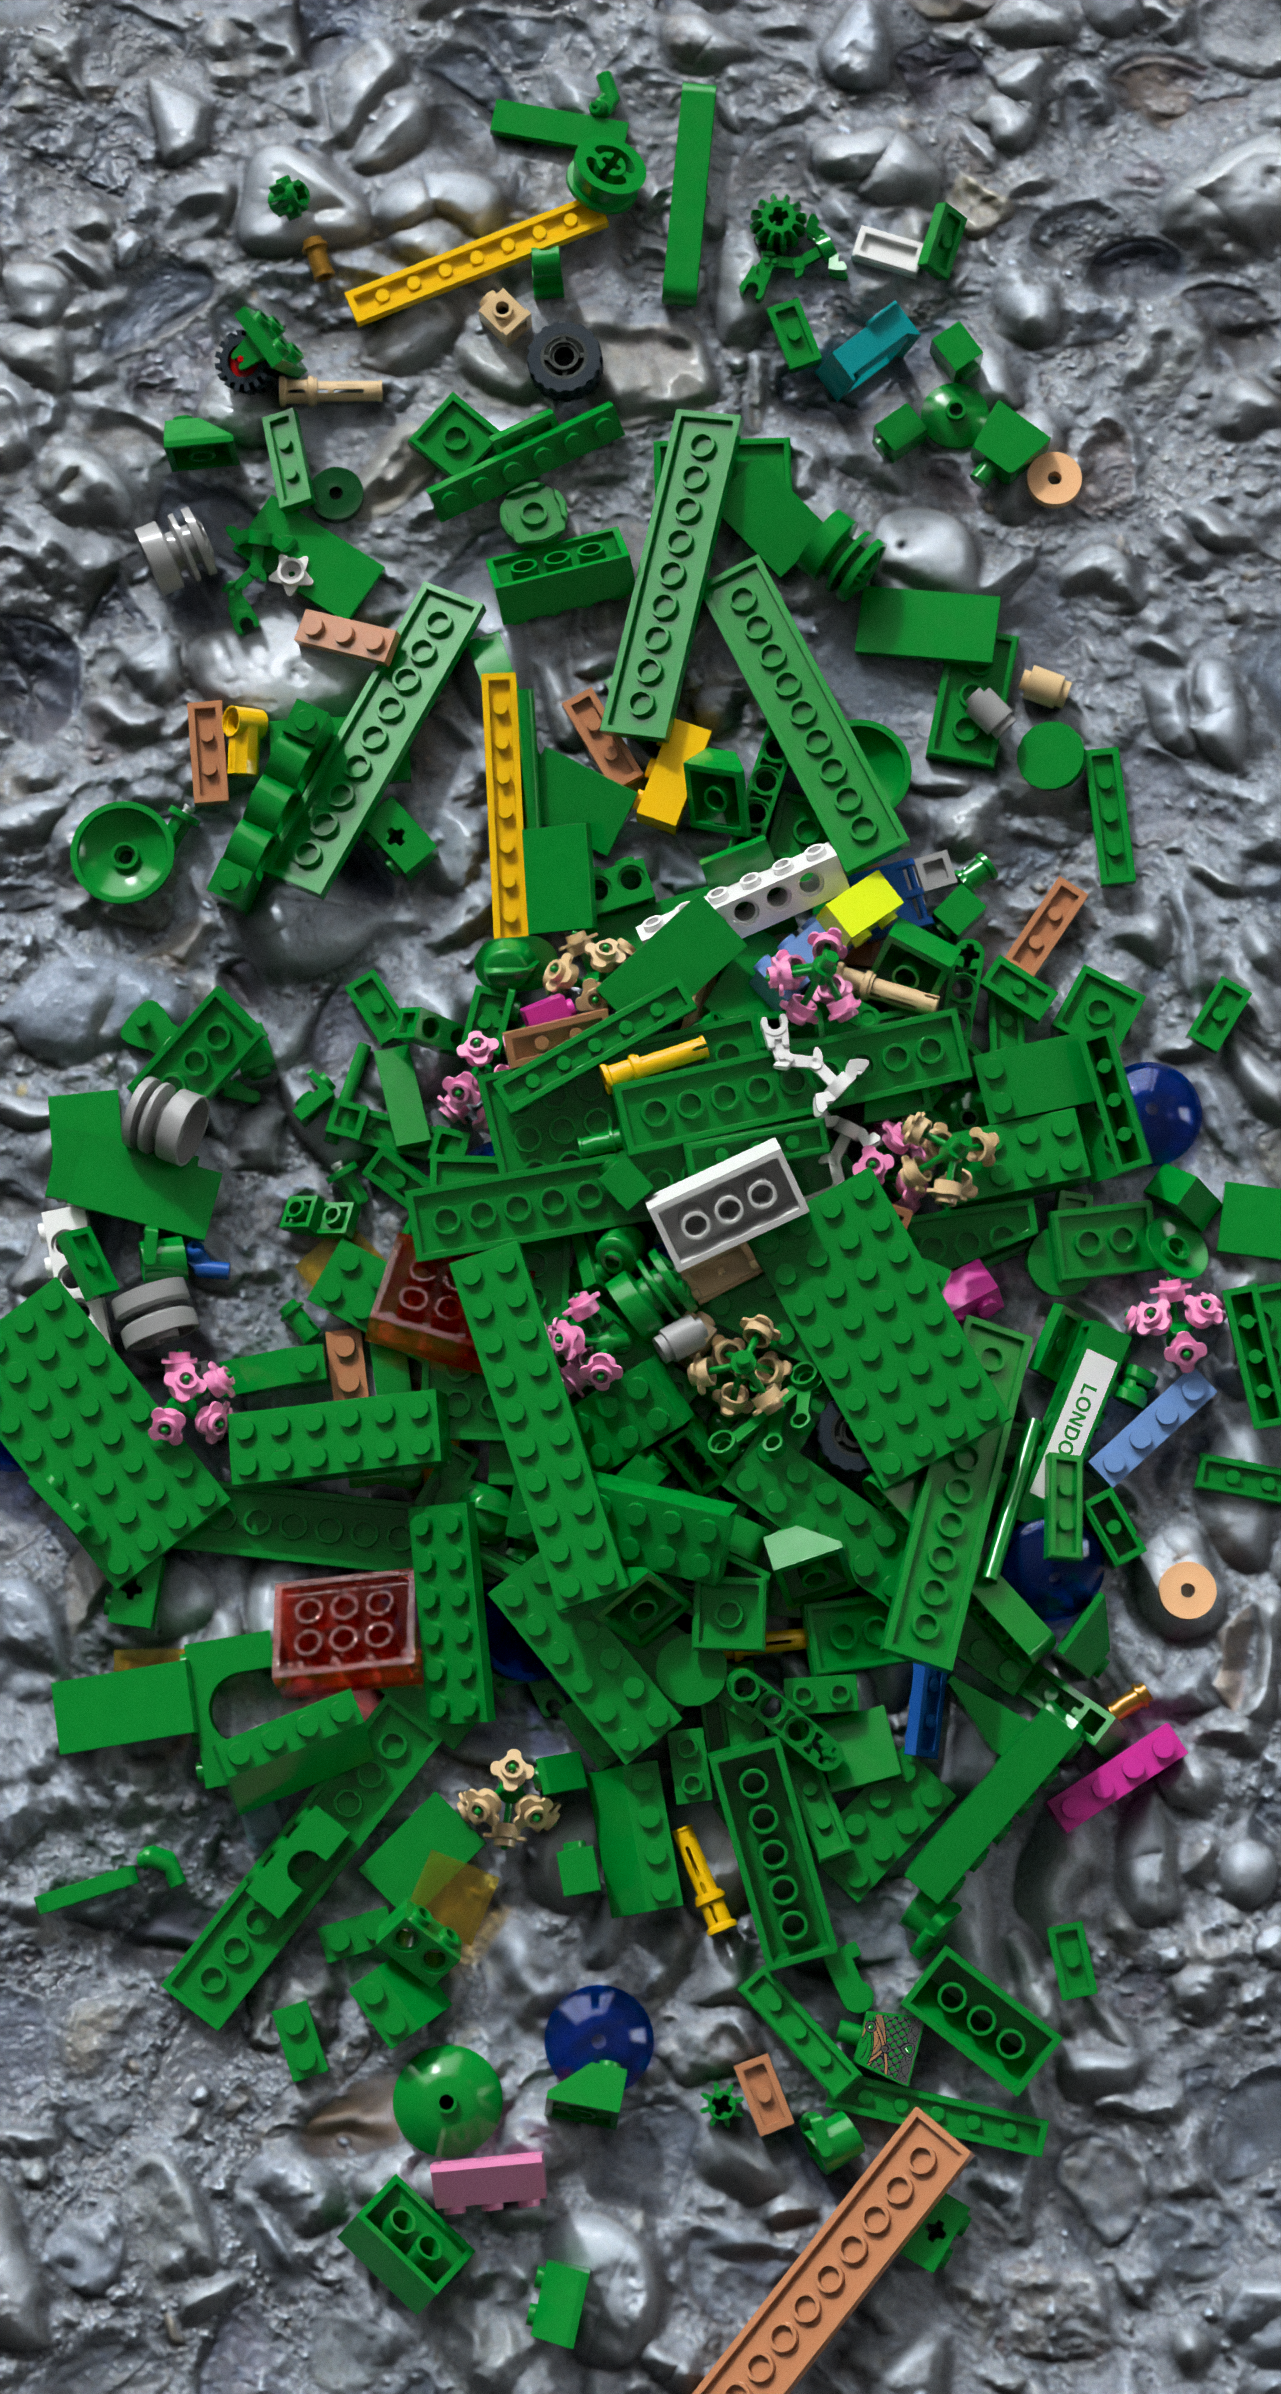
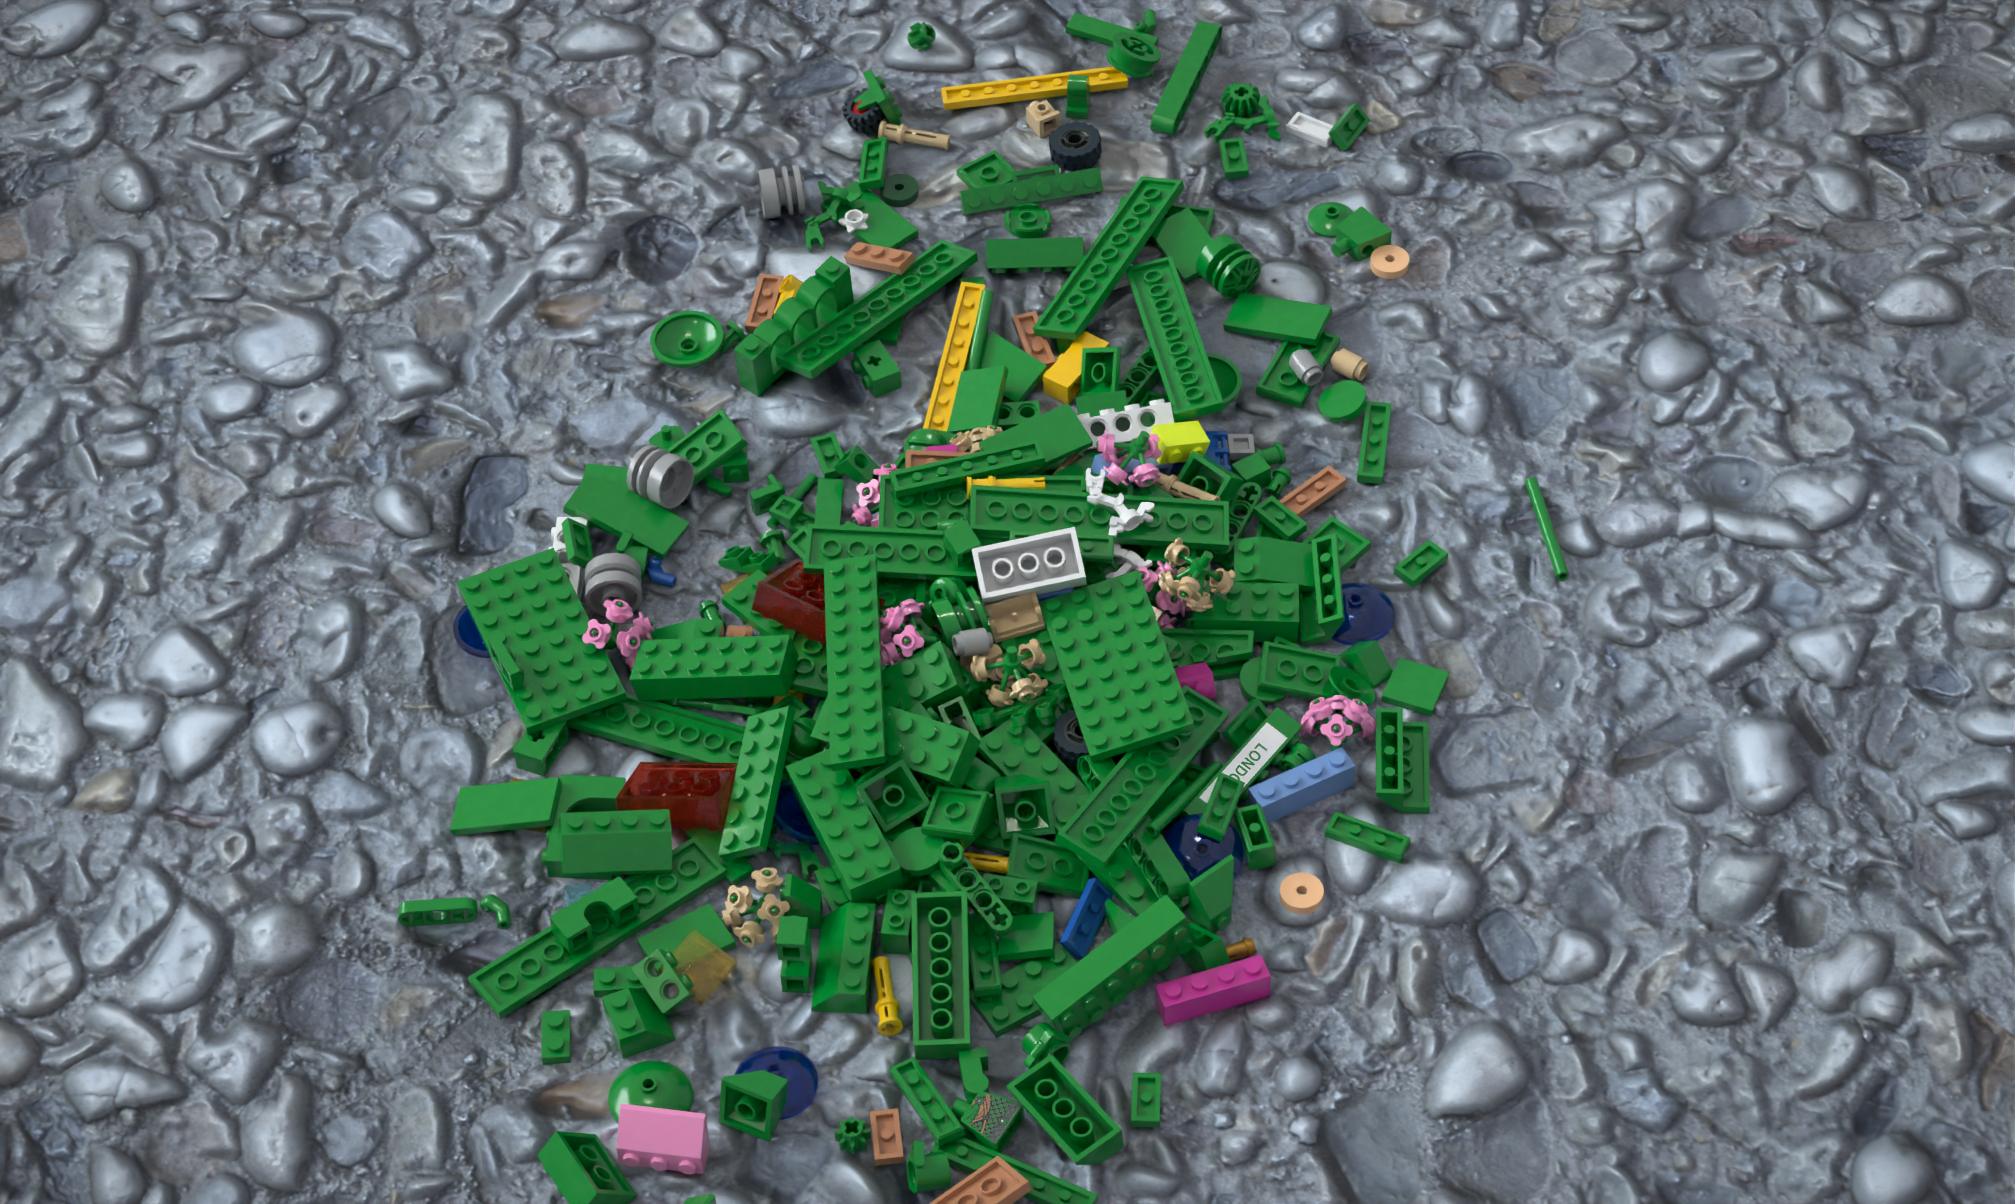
camera: 15 degrees right, 30 degrees down
green slope [164,415,240,472] -> none
pearl gold pin [301,235,335,282] -> none
teal piece [814,300,921,402] -> none
green brick [872,403,928,463] -> none
green brick [929,321,983,383] -> none
none -> green pin [1264,467,1292,499]

